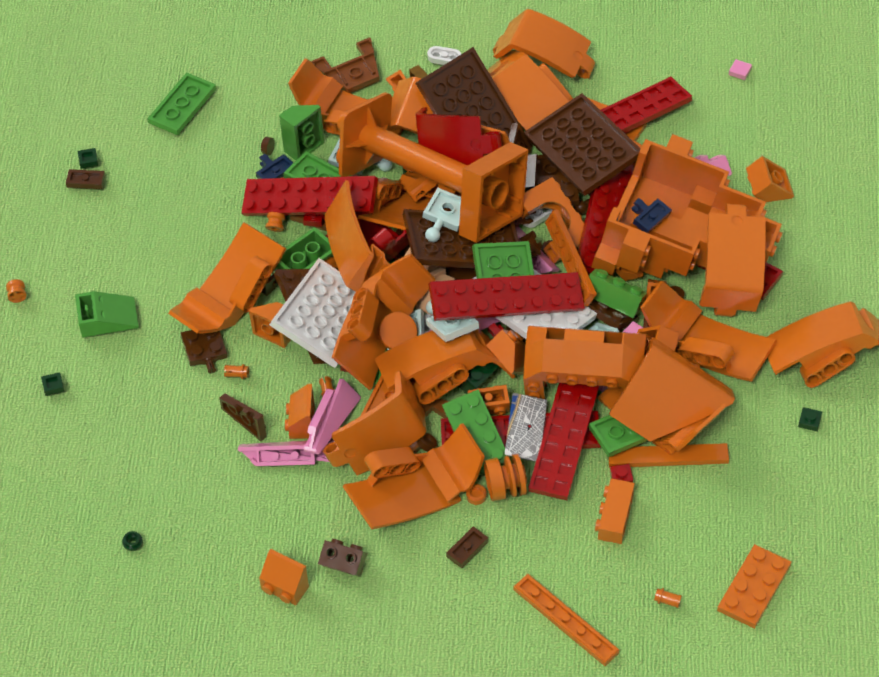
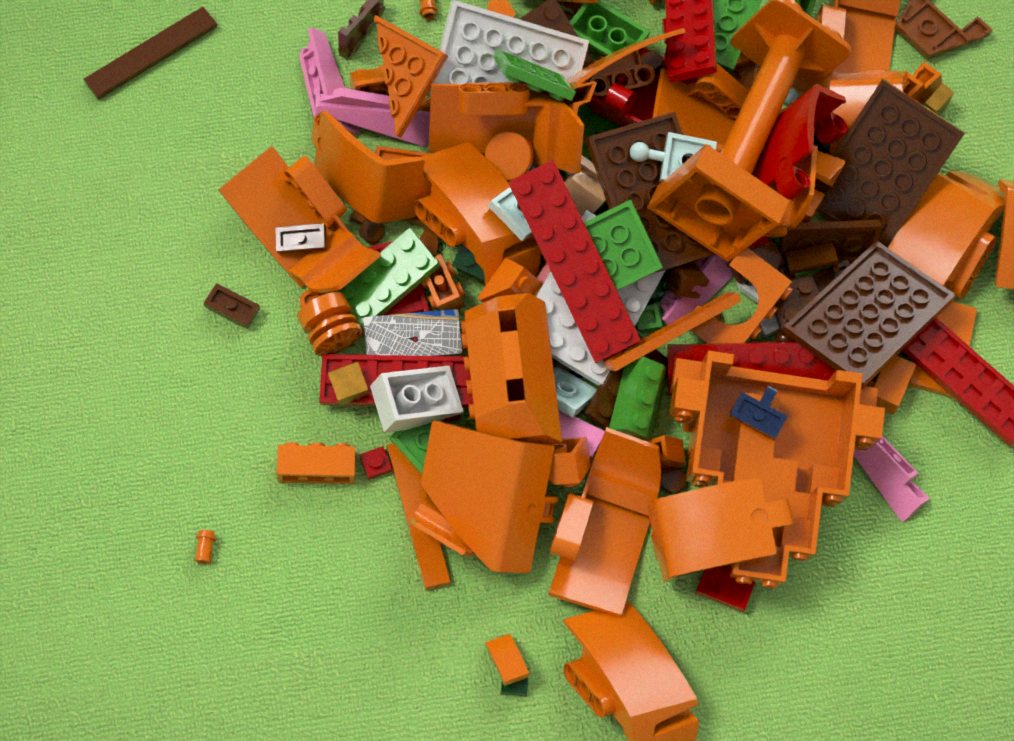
camera: 65 degrees right, 15 degrees up
orange slope [259,549,309,605] -> none
reddish brown brick [318,538,367,577] -> none
white plate [427,46,461,65] -> none
orange tile [513,574,619,666] -> none
orange plate [717,544,792,629] -> none
orange slope [746,156,794,202] -> none
none -> reddish brown tile [84,6,217,100]
none -> plate [276,223,327,254]
none -> pearl gold piece [328,362,370,406]
none -> white slope [370,366,464,433]
none -> orange tile [374,15,448,138]
none -> orange slope [485,633,529,686]
none -> bright green plate [493,48,576,101]

